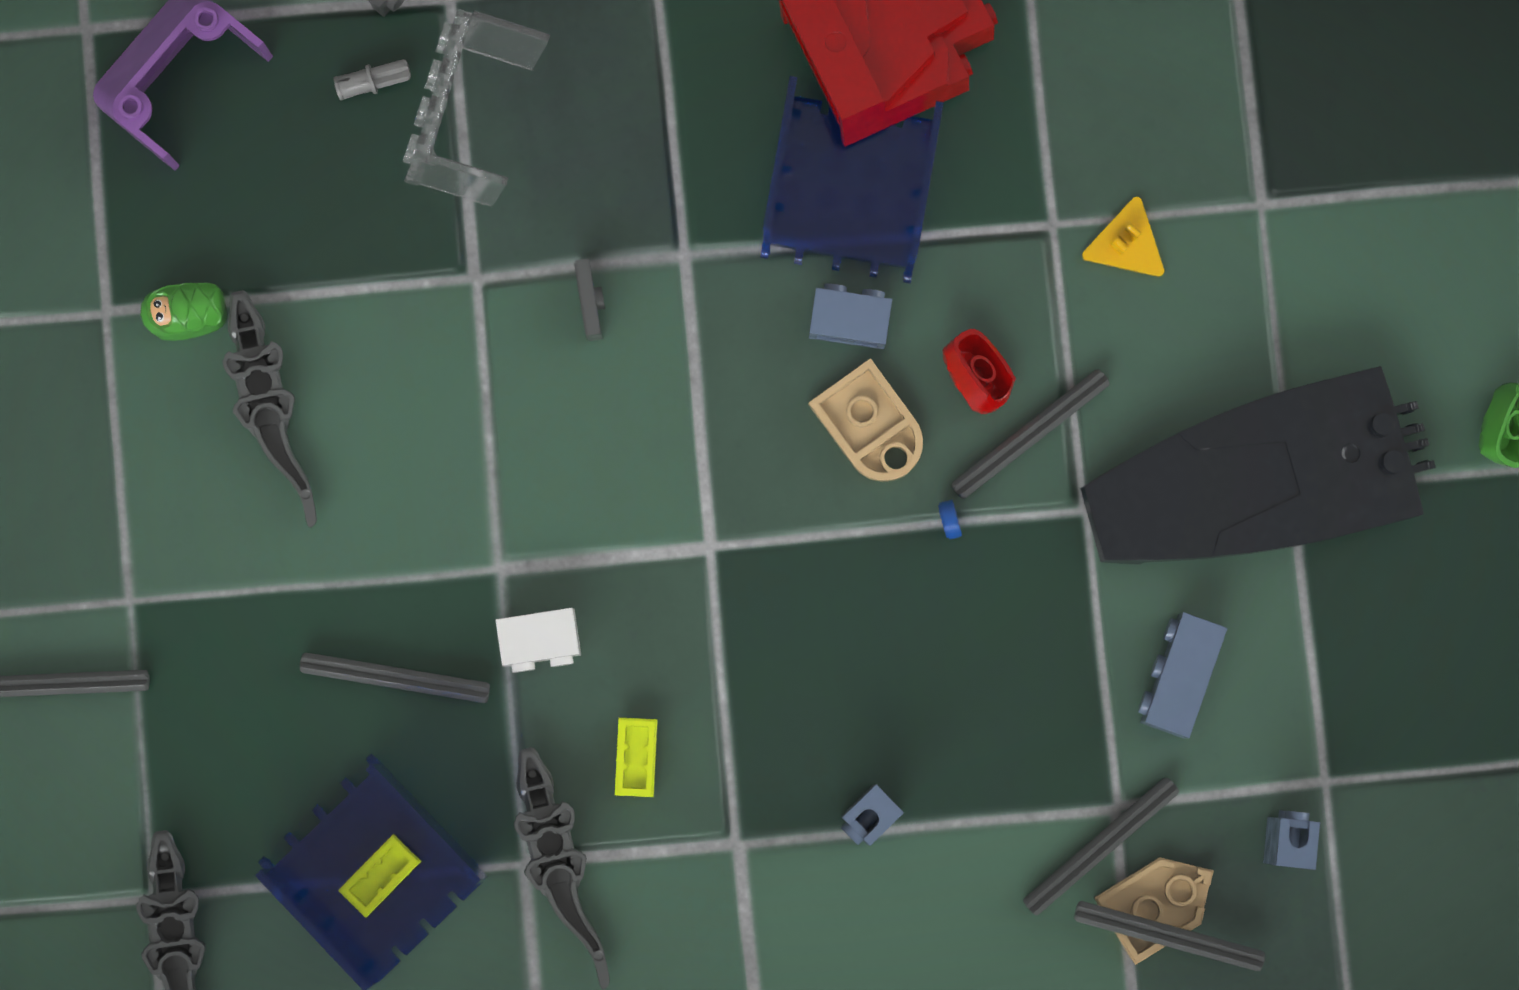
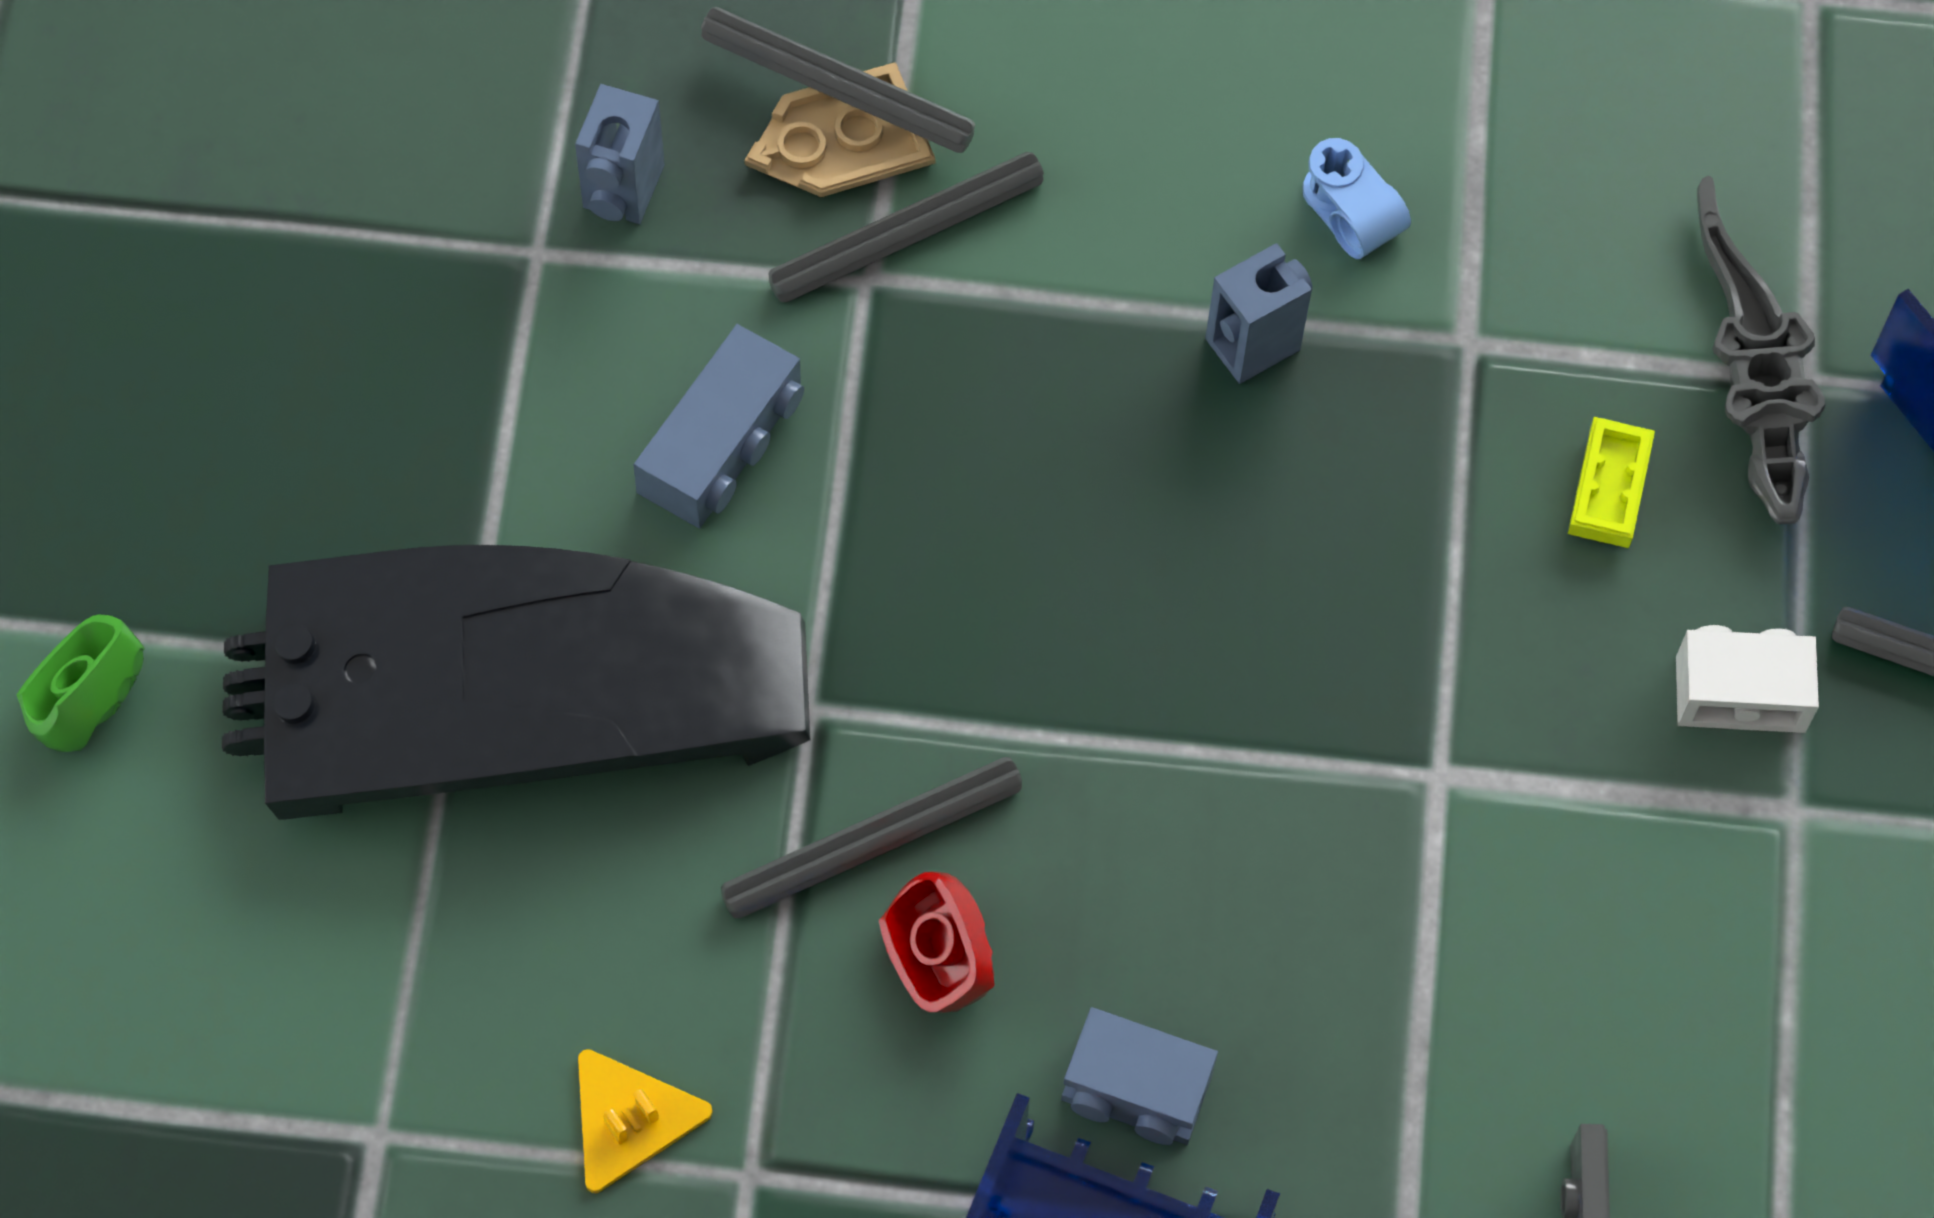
camera: 170 degrees left, 20 degrees down
tan tile [808,358,923,482] -> none
blue tile [938,499,962,540] -> none
none -> light blue piece [1303,138,1411,259]

